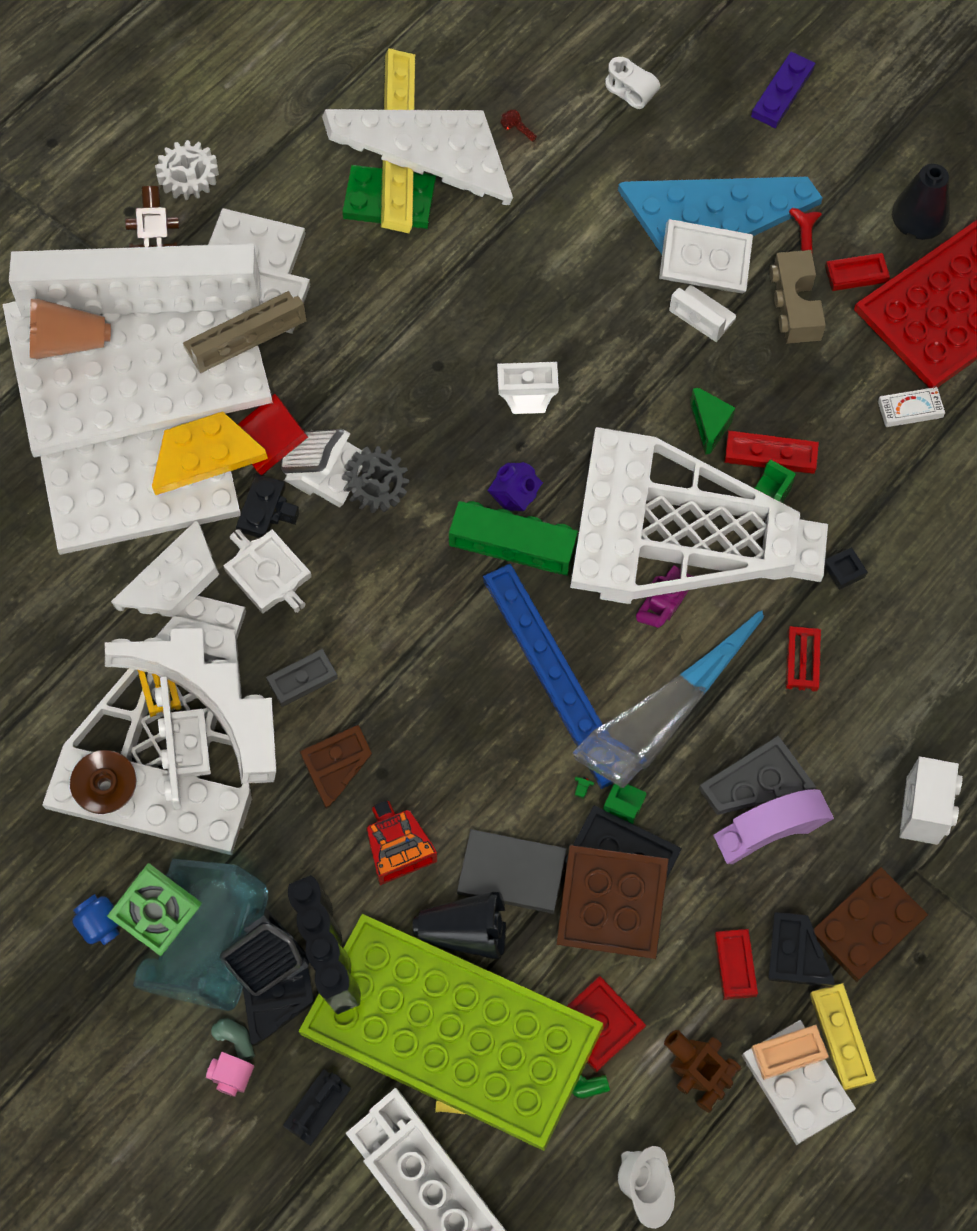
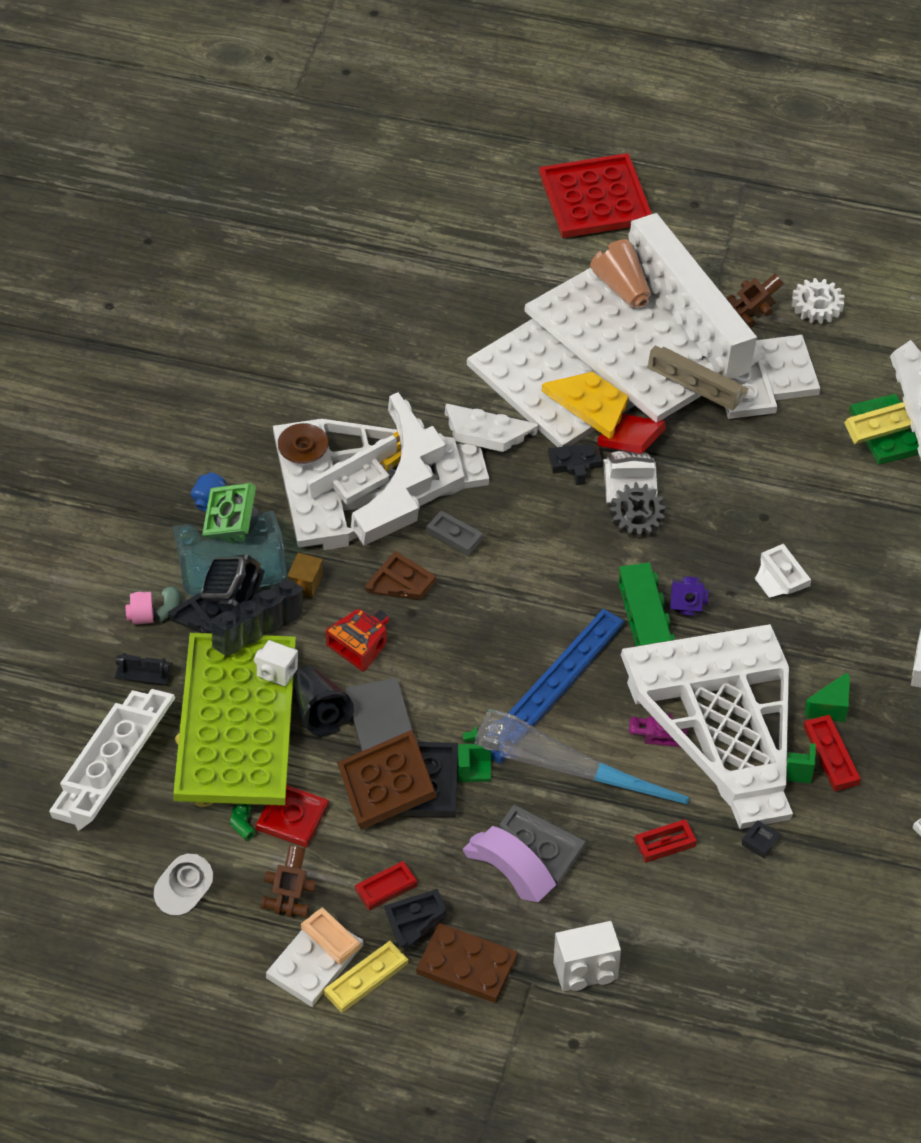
camera: 65 degrees right, 15 degrees down
white plate [223,529,312,614] -> none
none -> white brick [254,640,298,686]
none -> pearl gold brick [287,553,323,598]

